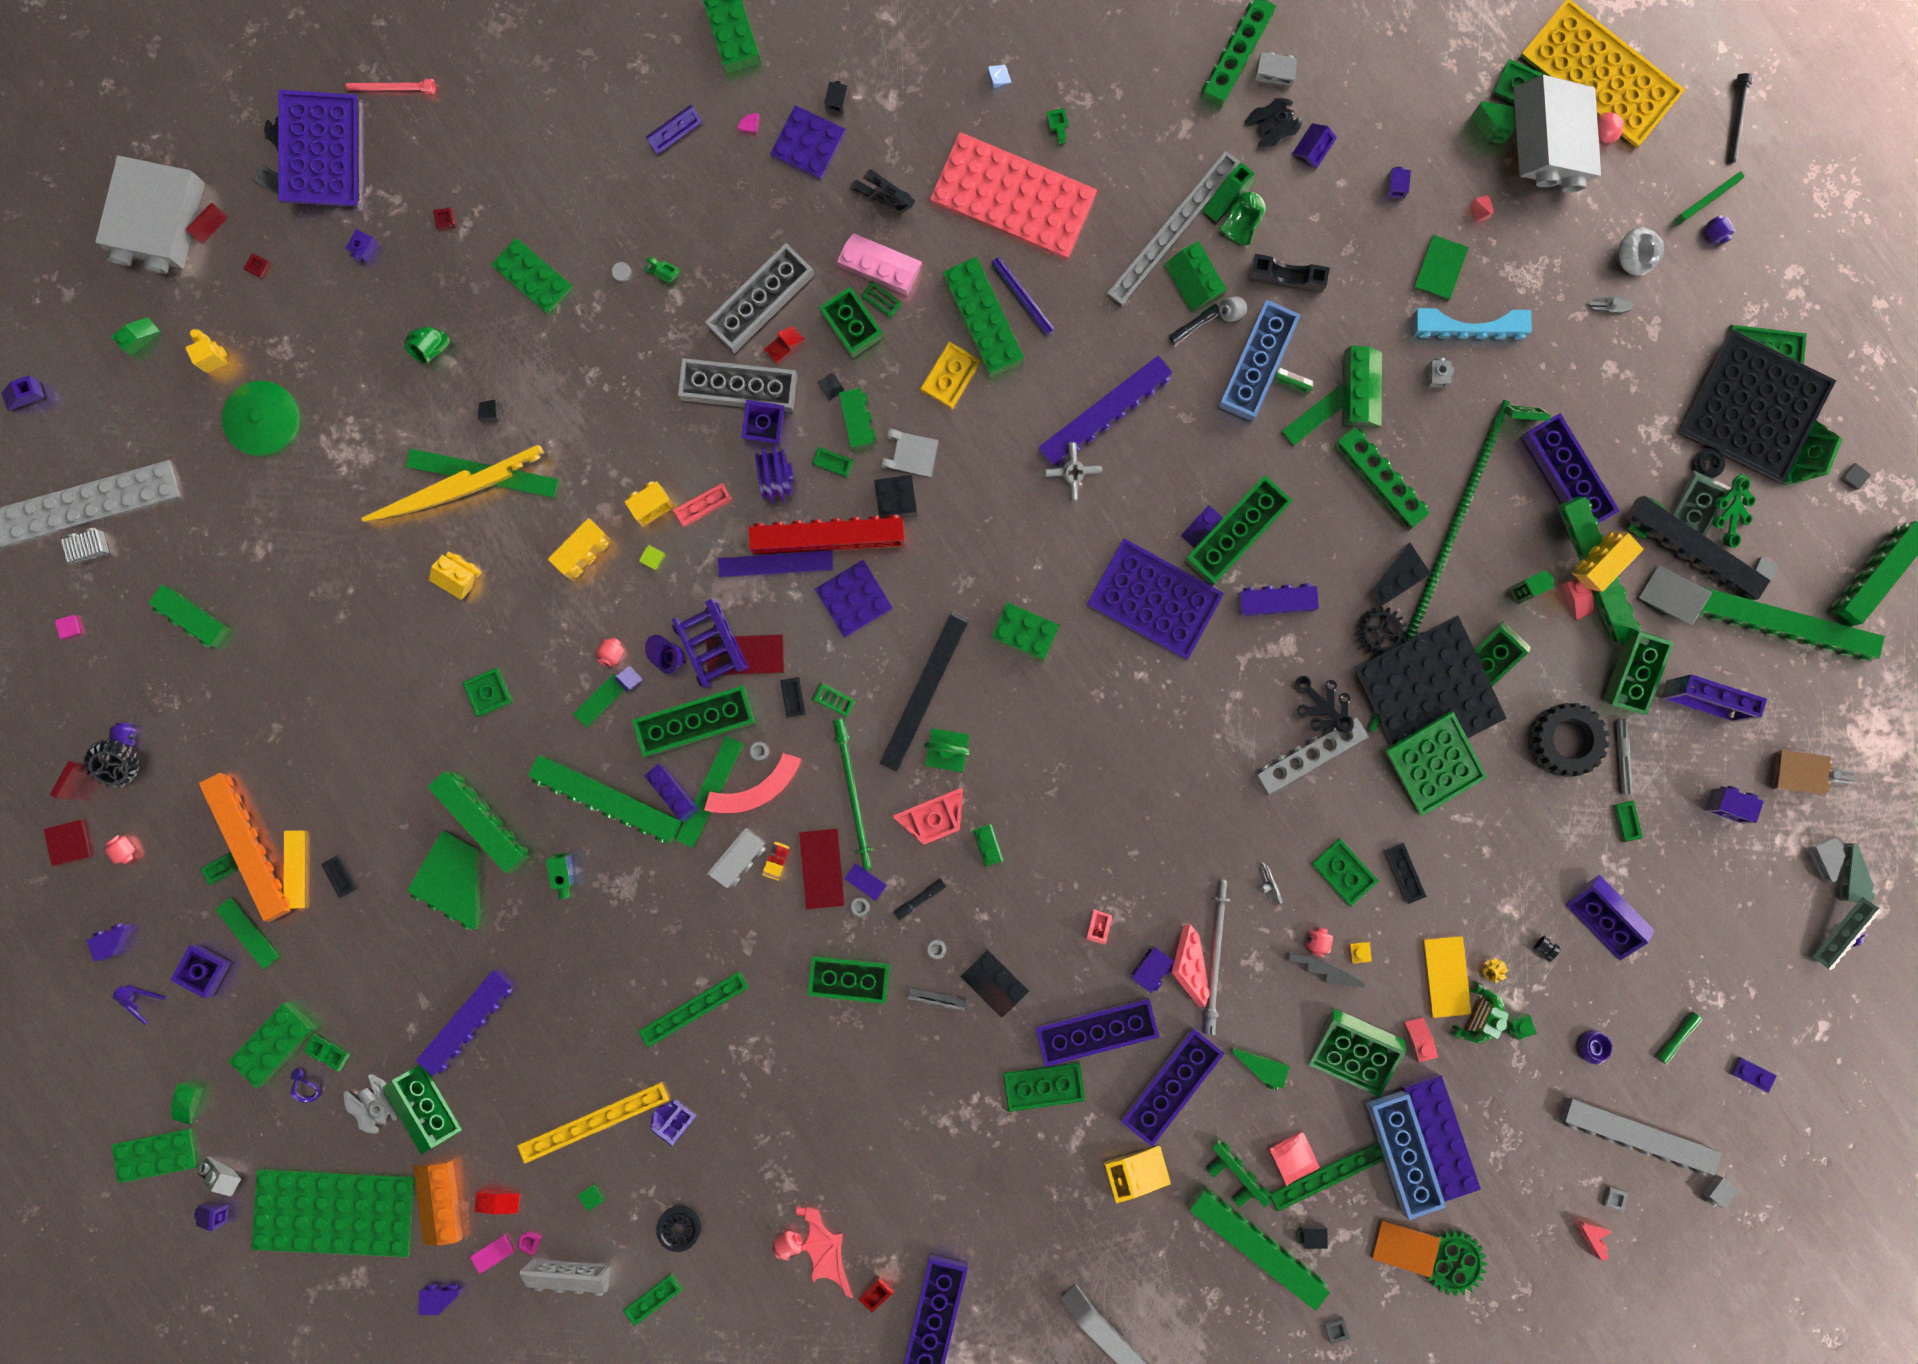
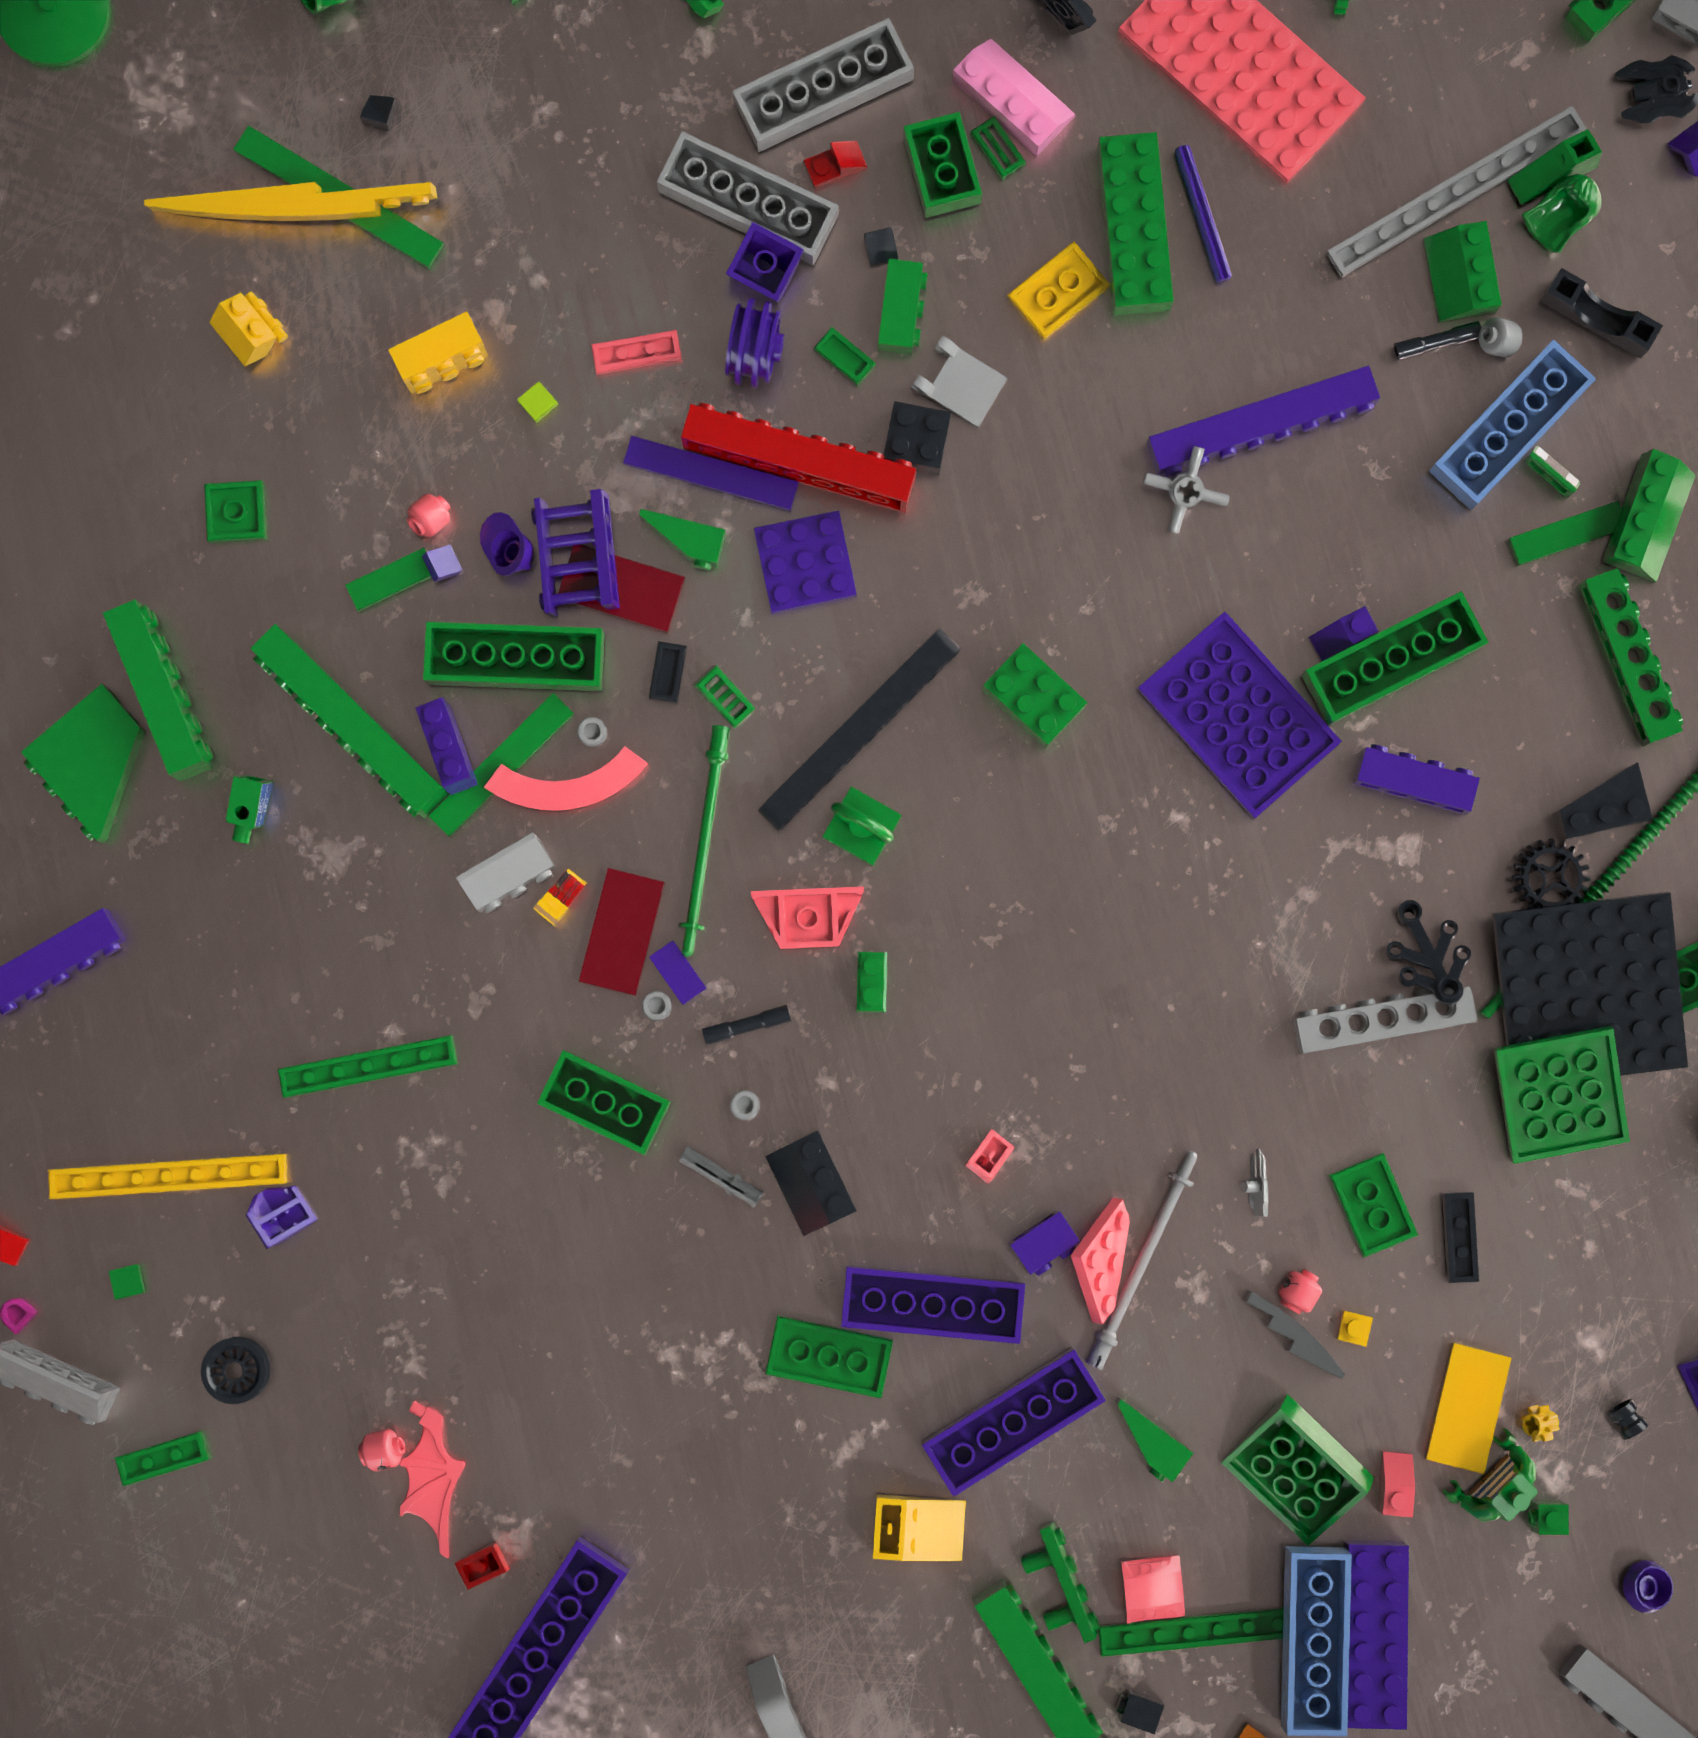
camera: 20 degrees right, 0 degrees up
yellow brick [624,481,674,527] -> none
none -> green slope [639,509,726,571]

